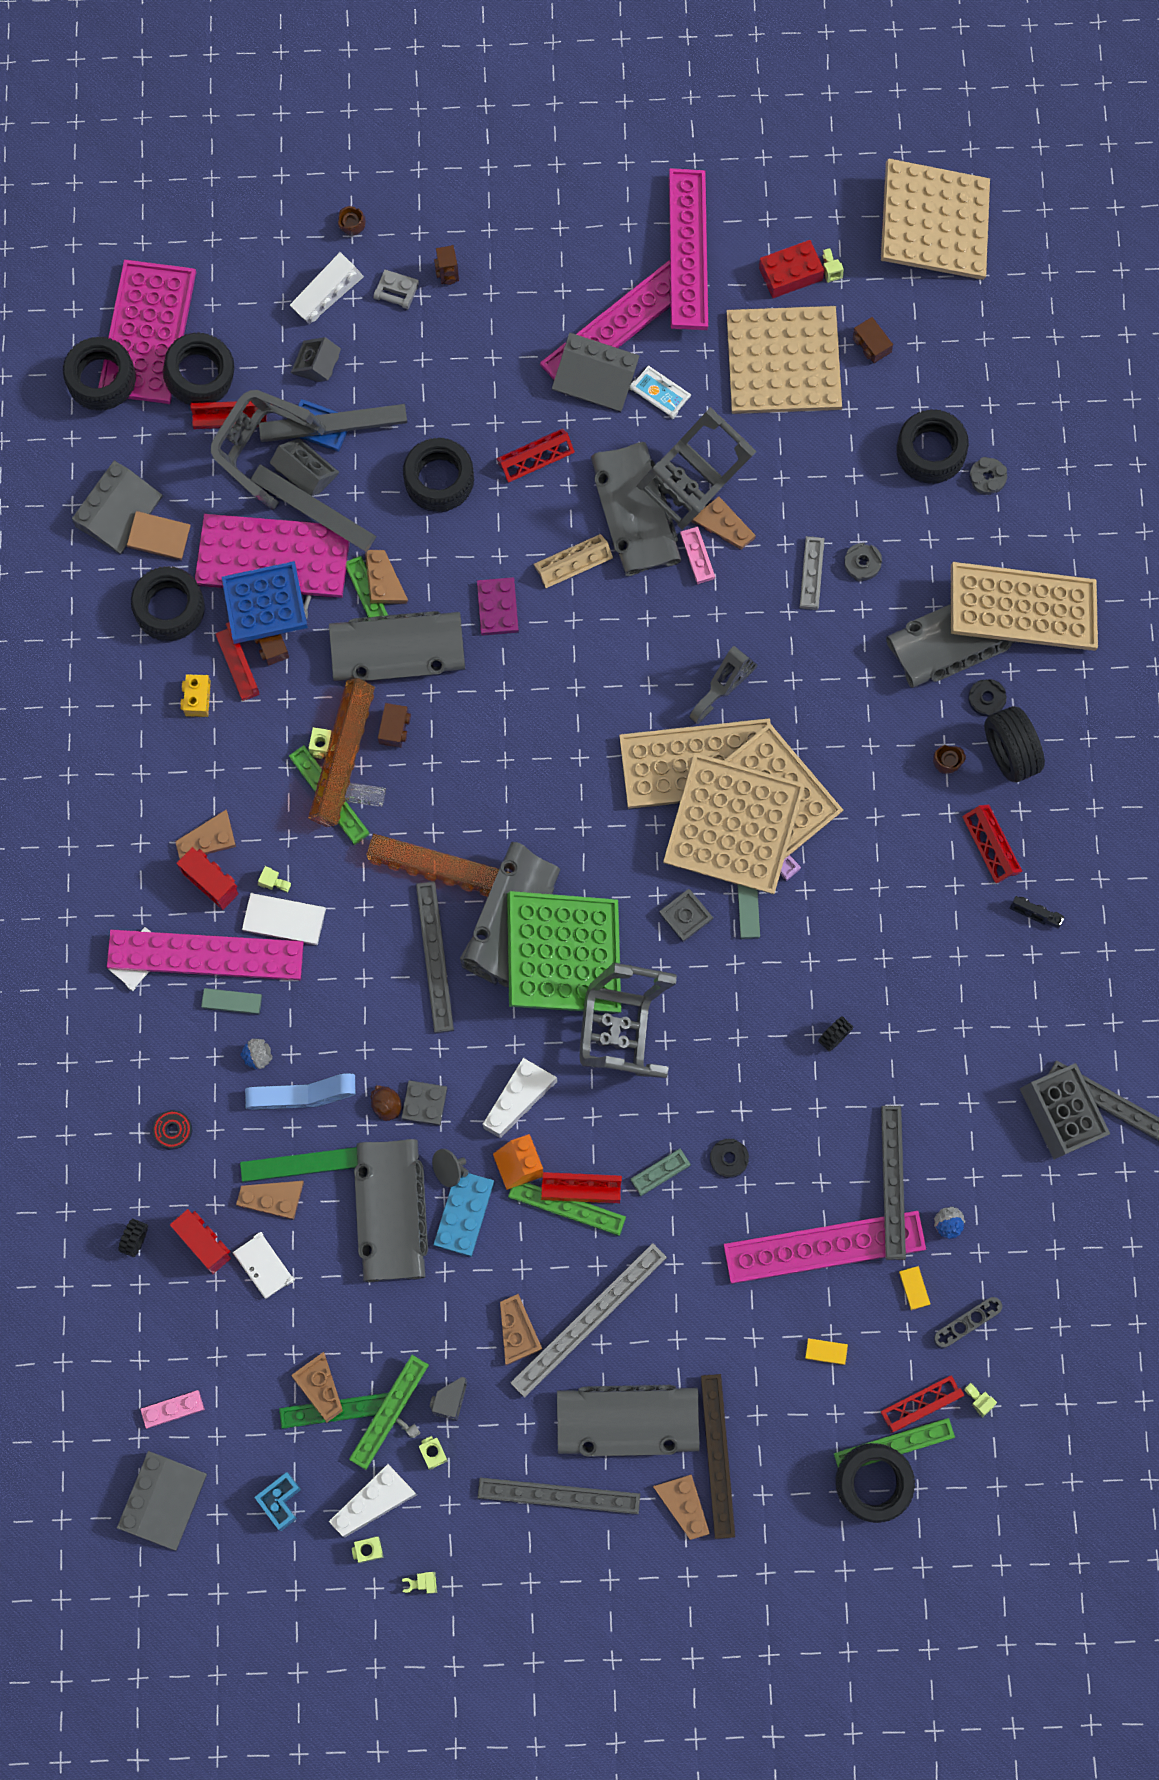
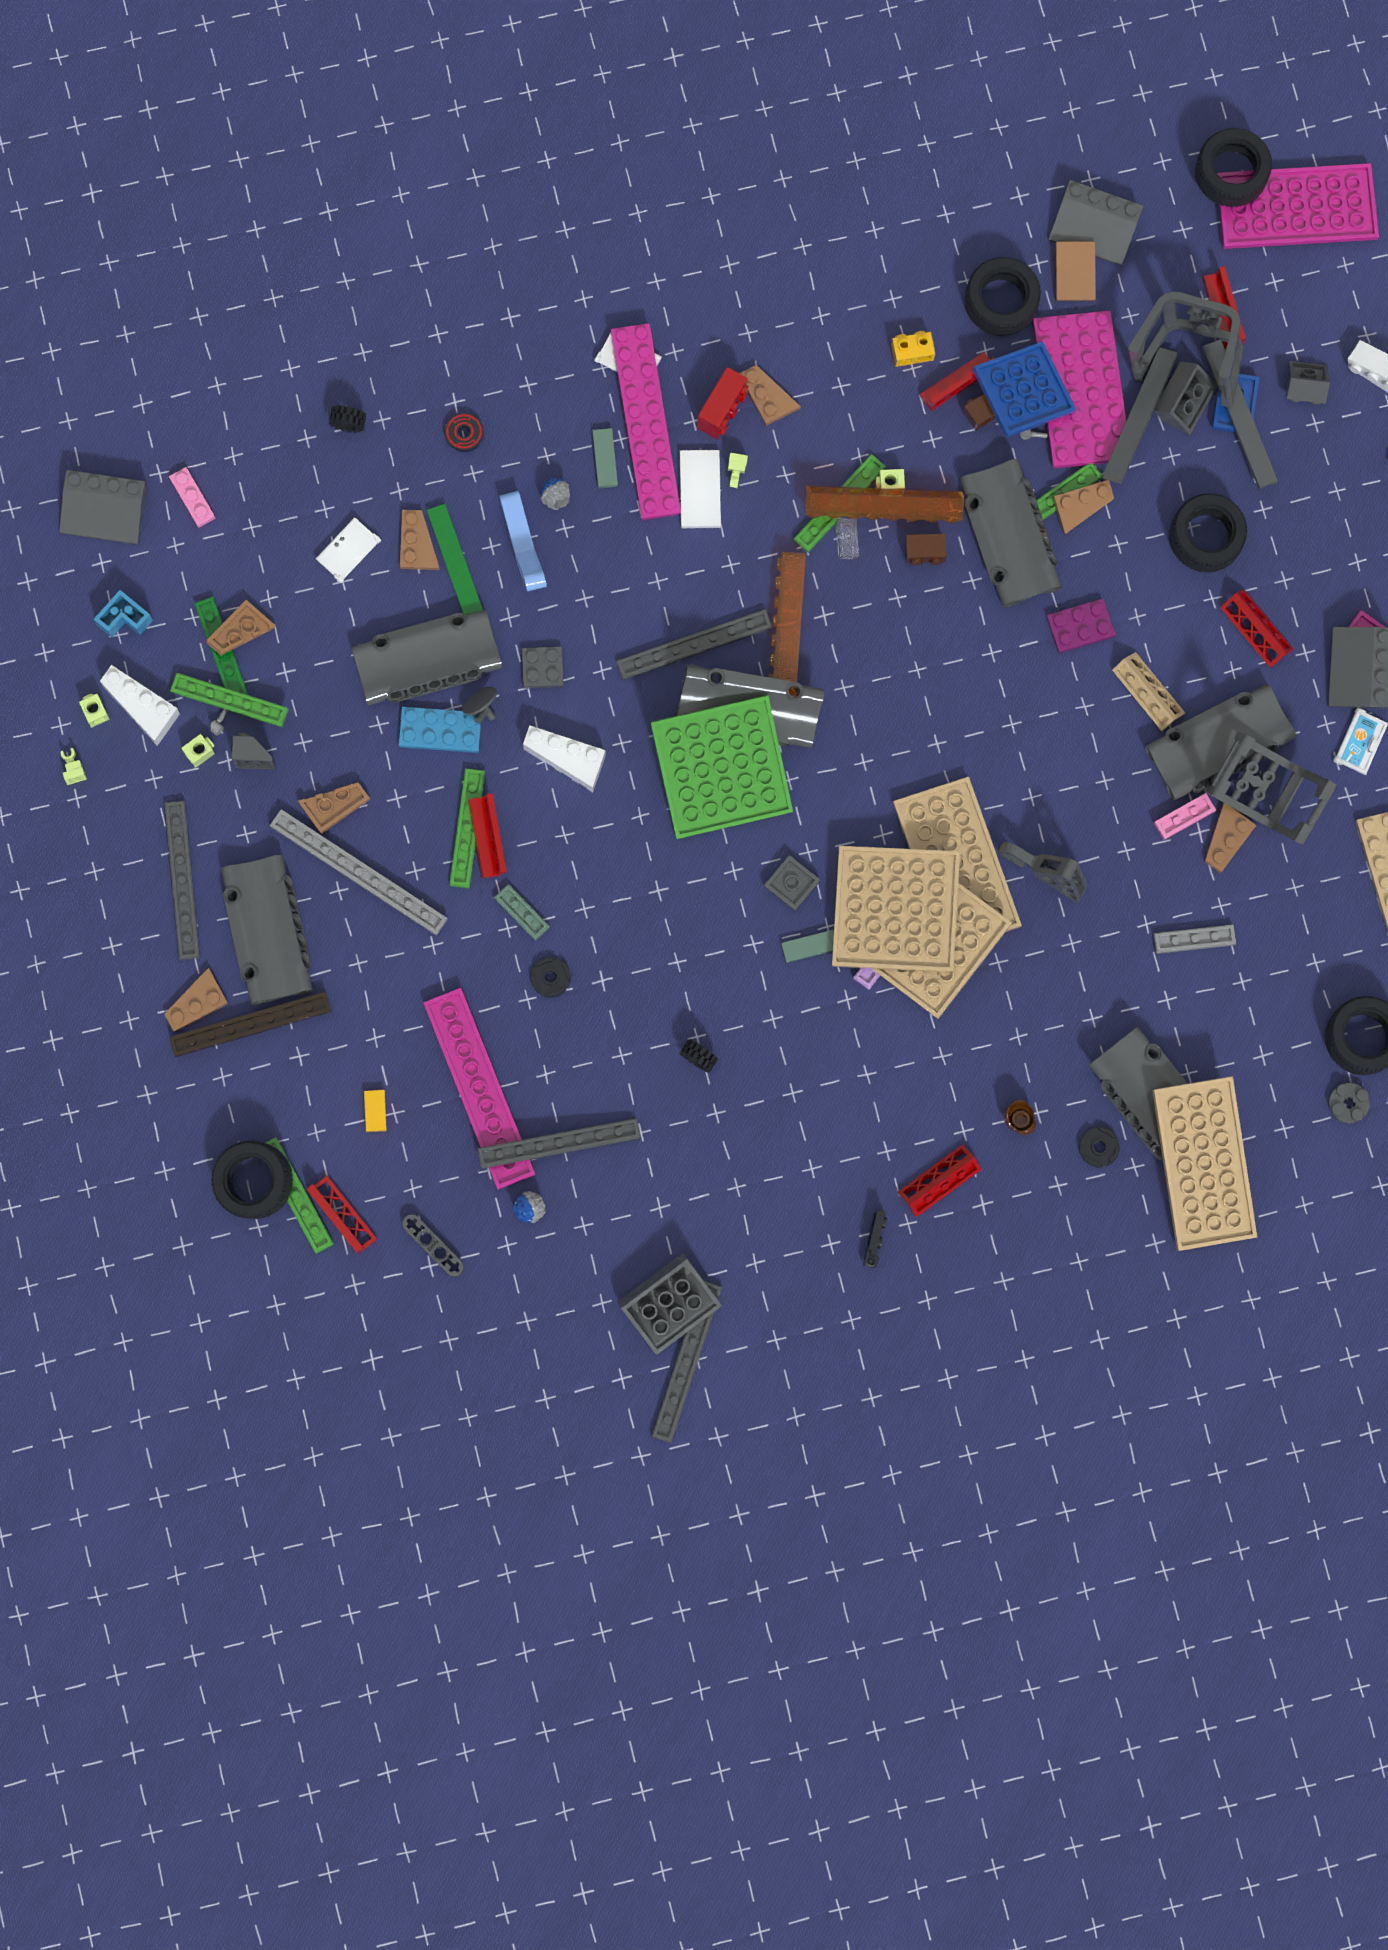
camera: 70 degrees right, 5 degrees up
black tyre [163,332,234,405] -> none
red brick [170,1209,231,1274] -> none
reddish brown hair [370,1085,402,1121] -> none
orange slope [493,1134,543,1190] -> none
dark grey windscreen [580,963,677,1078] -> none
dark grey plate [844,543,882,581] -> none
yellow tile [899,1266,930,1310] -> none
yellowish green piece [964,1383,997,1417] -> none
black tyre [984,706,1045,783] -> none

